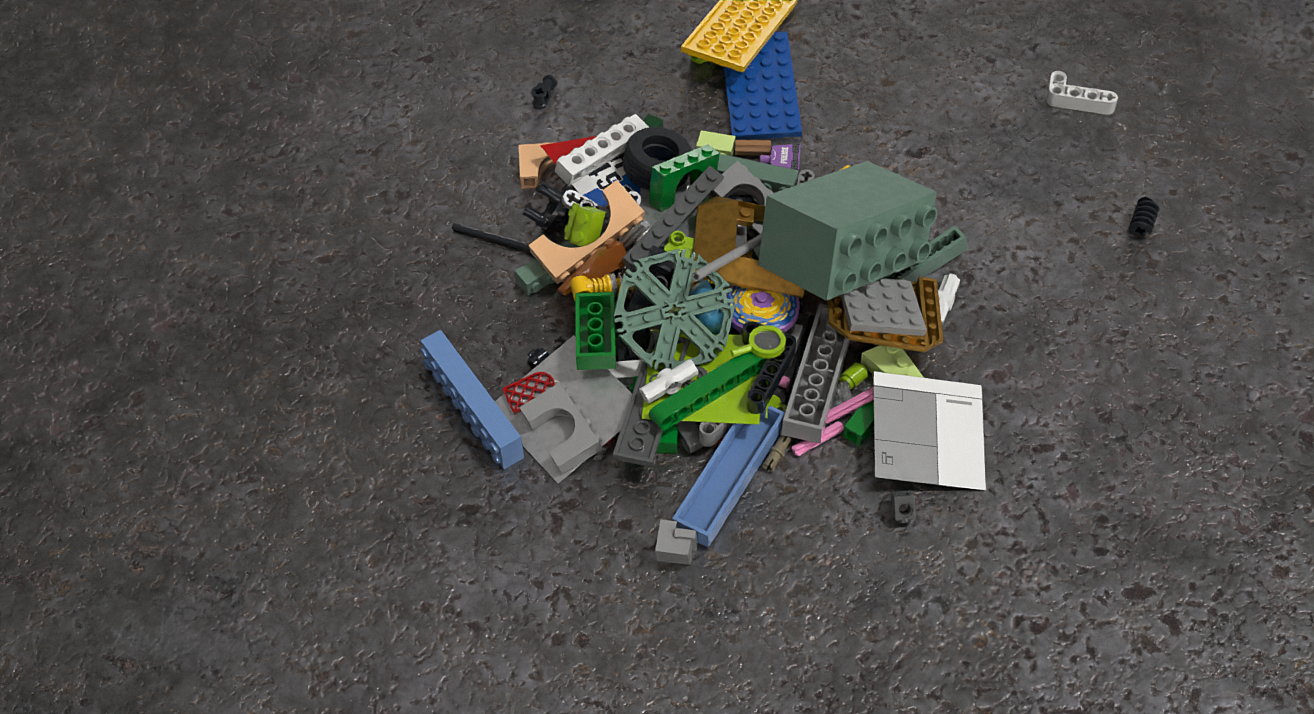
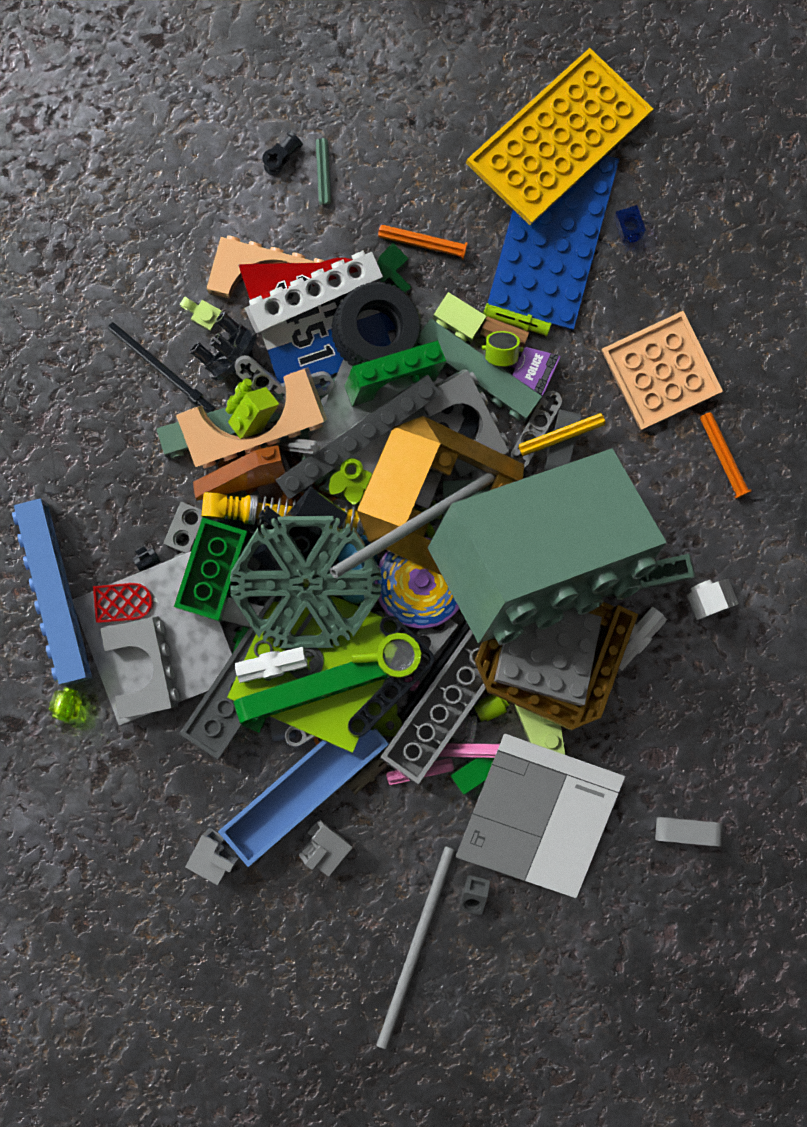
camera: 15 degrees right, 30 degrees up
none -> clear neon green head [48,687,82,722]
none -> light grey brick [163,502,210,553]
none -> yellowish green plate [180,297,222,331]
none -> light grey plate [299,818,352,877]
none -> sand green axle [316,138,331,205]
none -> light grey piece [377,846,456,1049]
none -> orange axle [378,225,468,260]
none -> lime piece [482,331,523,366]
none -> lime pin [483,303,551,337]
none -> light nougat plate [601,311,723,431]
none -> clear blue brick [614,205,646,243]
none -> light grey beam [655,817,724,847]
none -> white wedge [687,579,739,620]
none -> orange axle [700,412,752,499]

